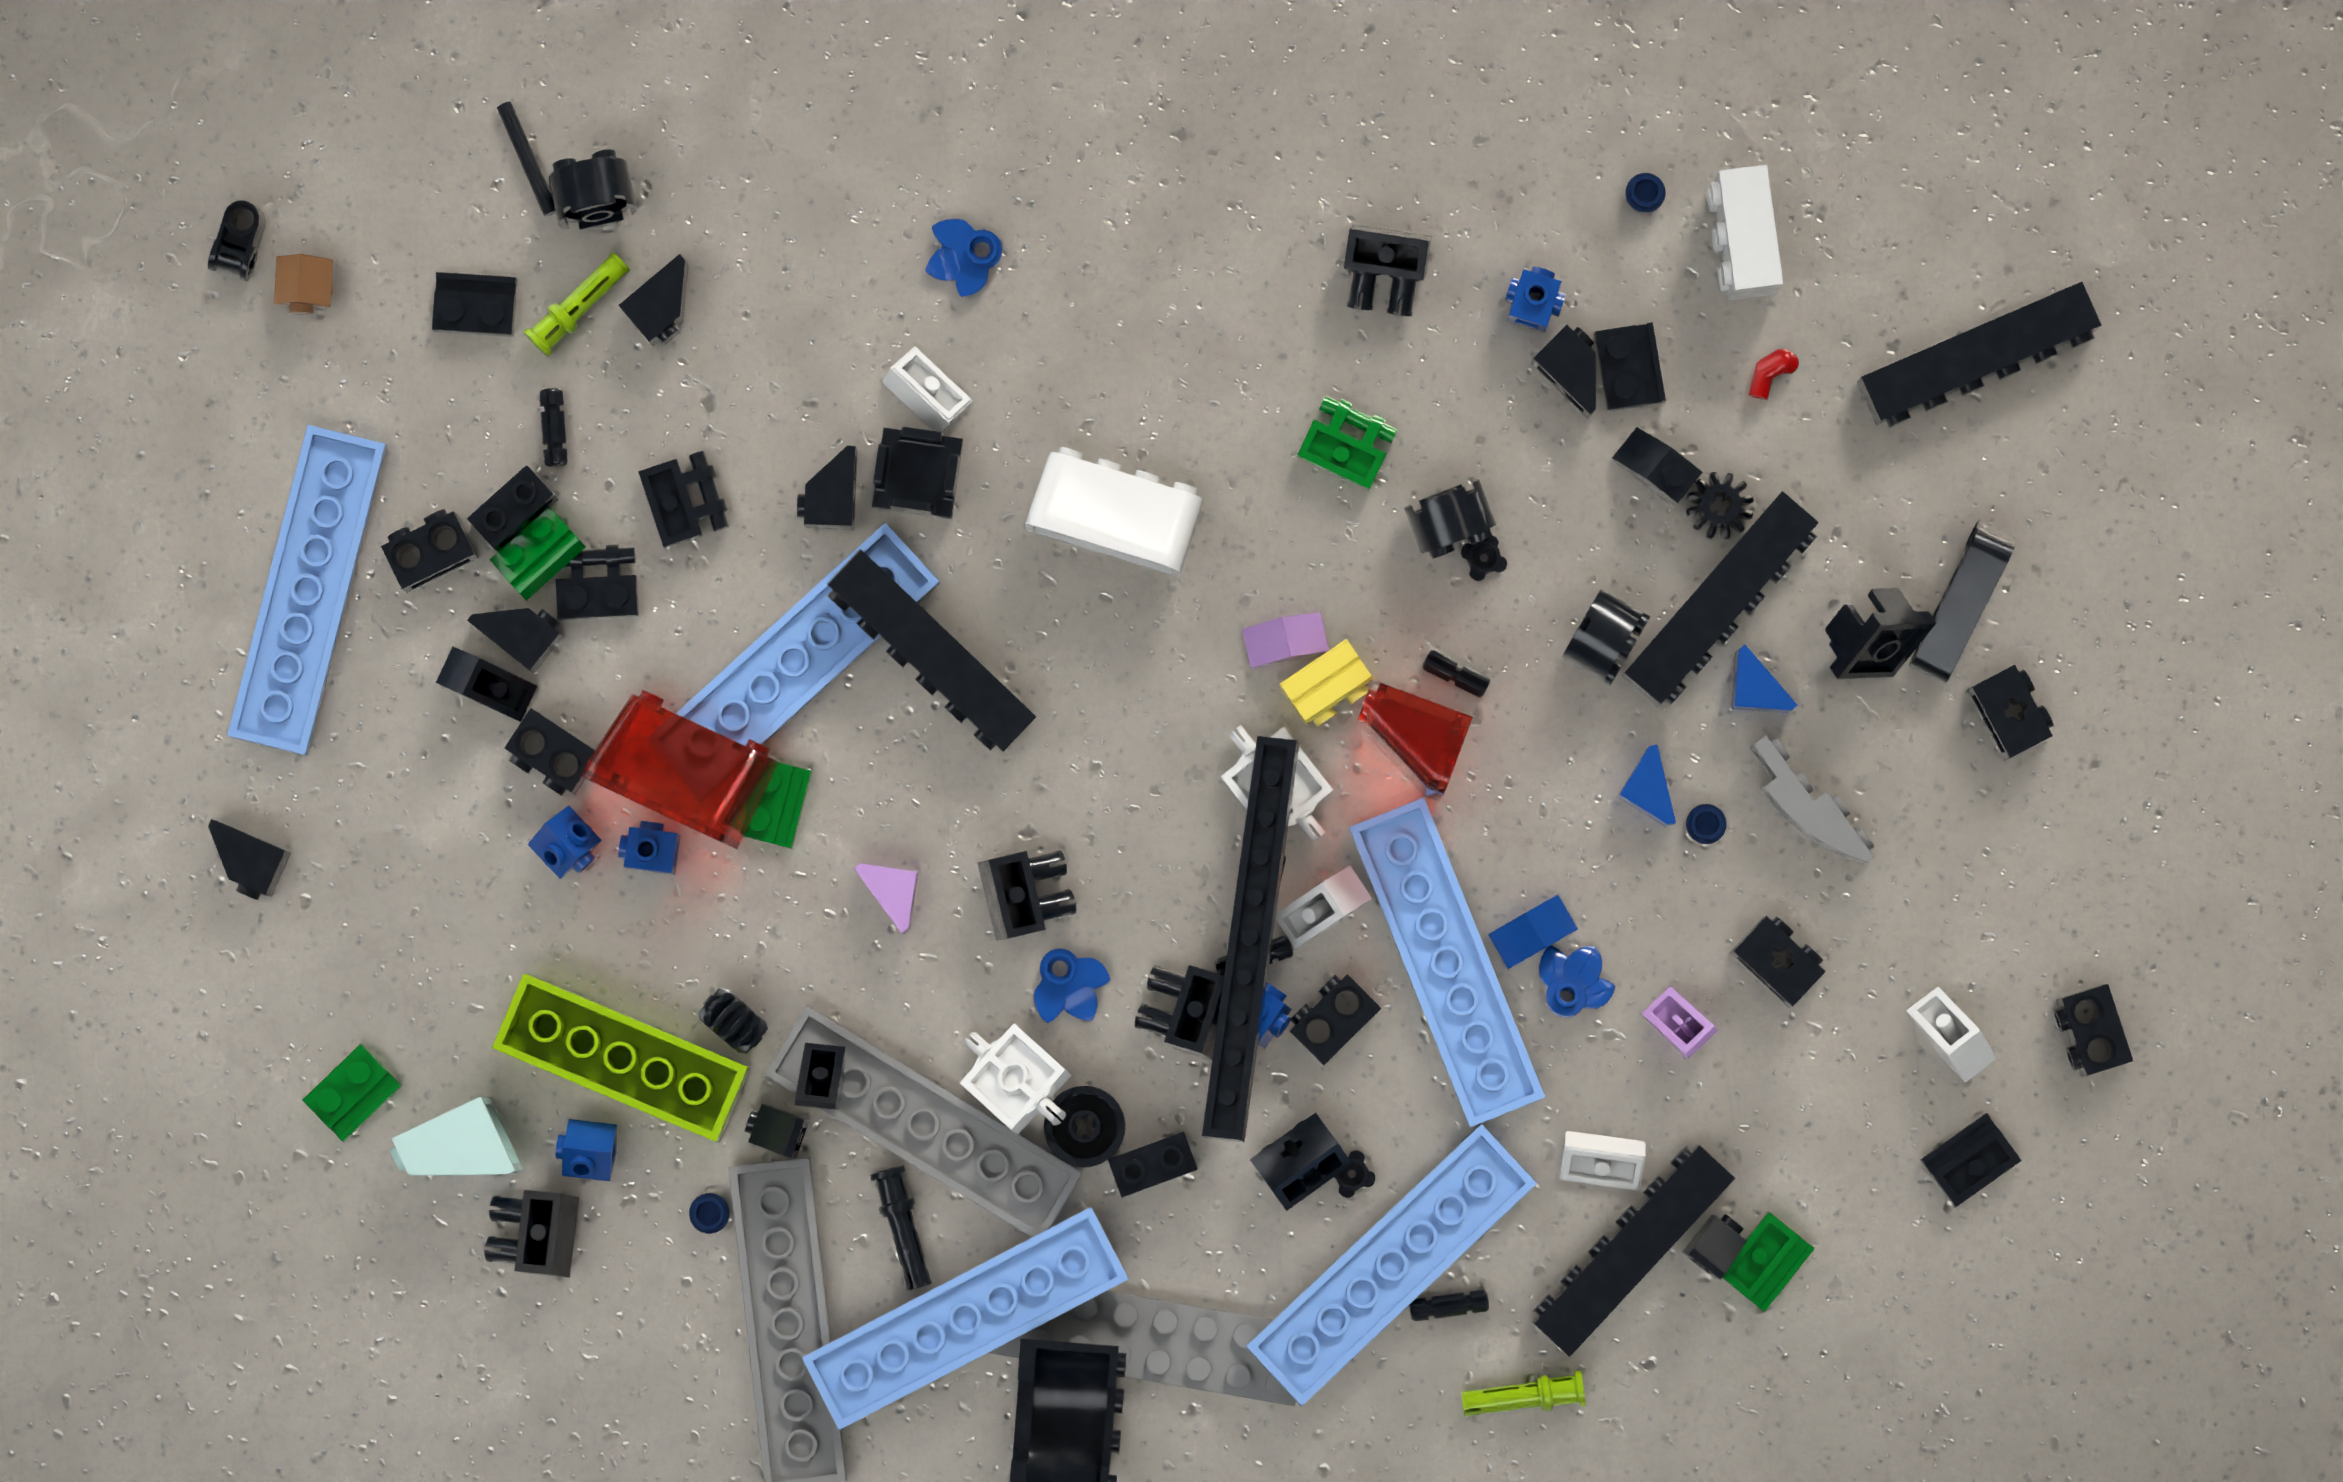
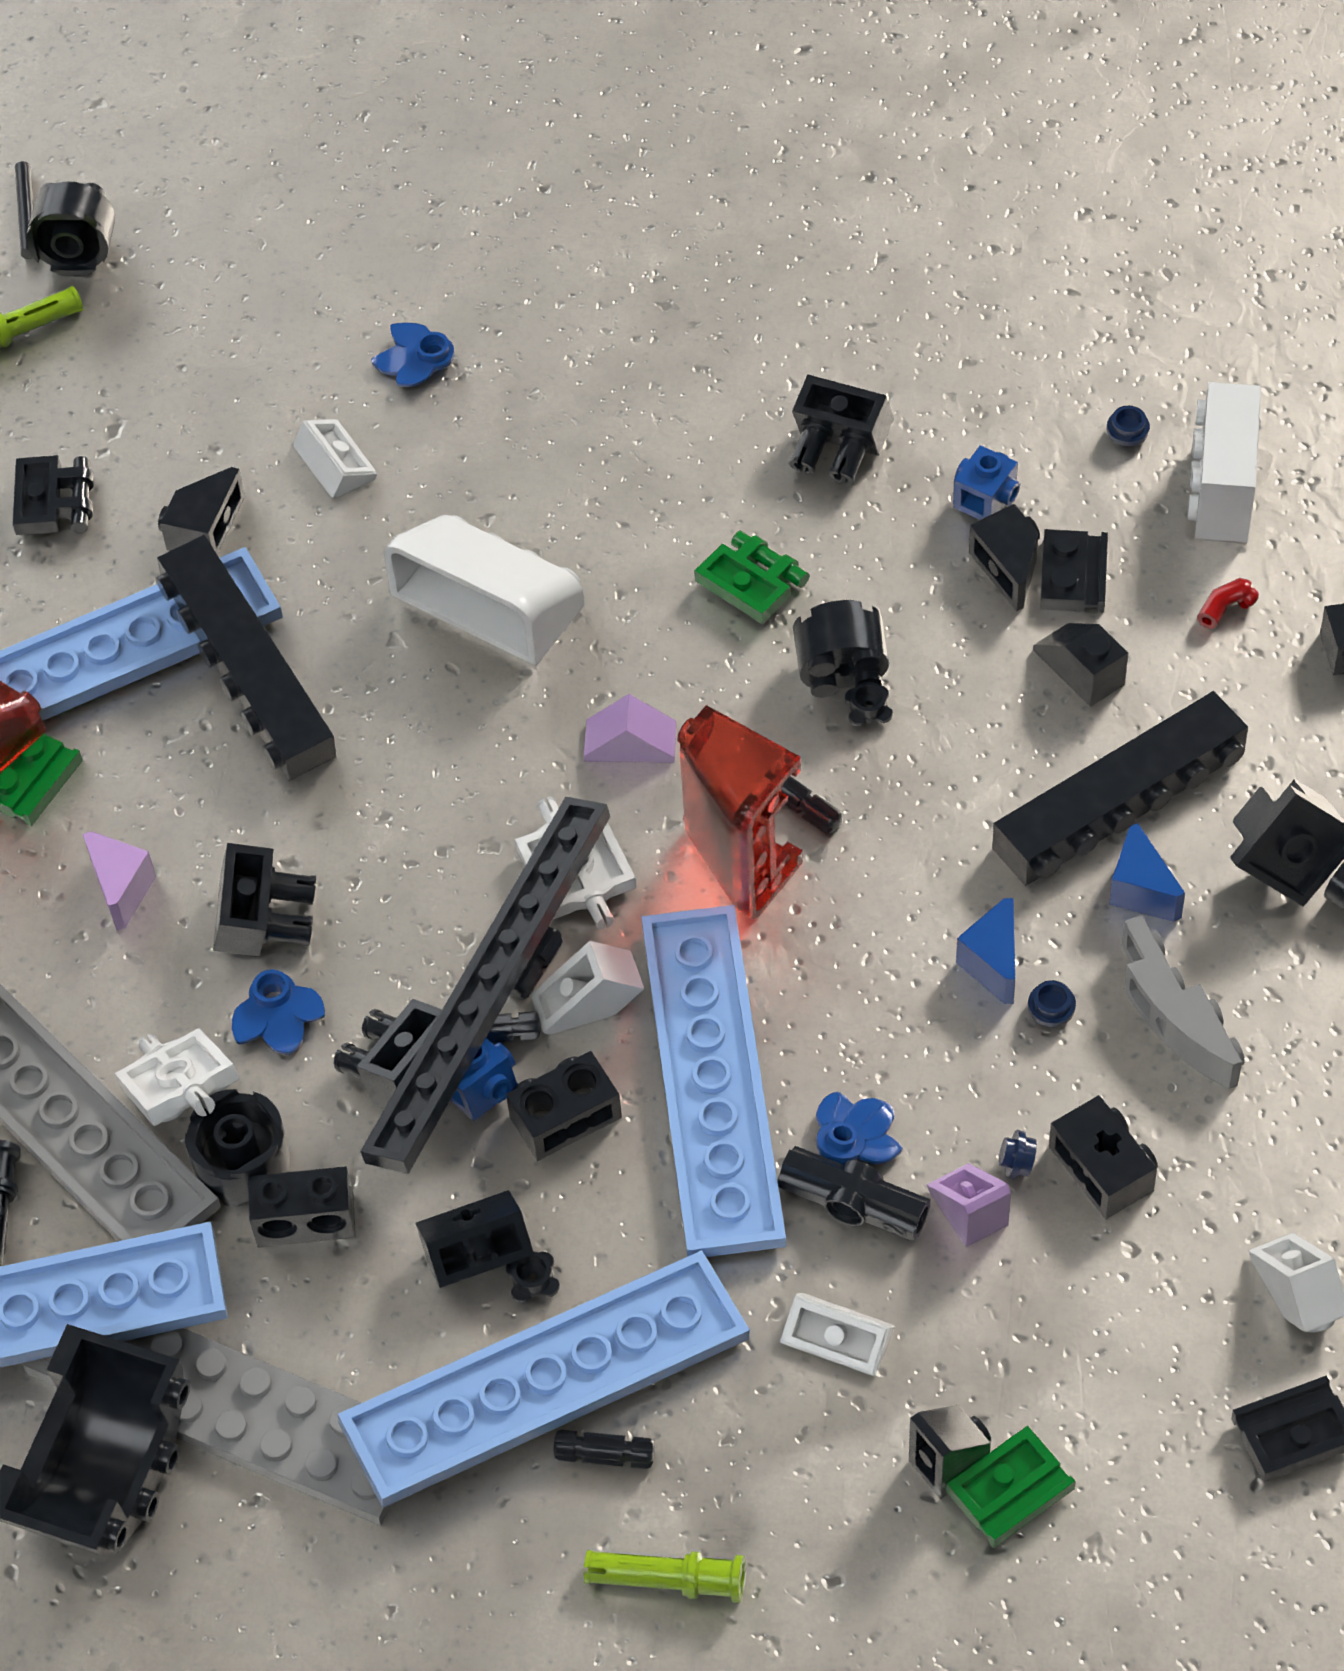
camera: 15 degrees right, 30 degrees down
black slope [618,254,688,347] -> none
black panel [872,427,963,519] -> none
light yellow brick [1279,639,1373,727] -> none
blue slope [1488,894,1578,969] -> none
black brick [1532,1145,1735,1357] -> none
black brick [1562,589,1651,686] -> none
black gear [1686,472,1754,540] -> none
none -> black piece [777,1146,931,1241]
none -> dark blue plate [998,1129,1037,1179]

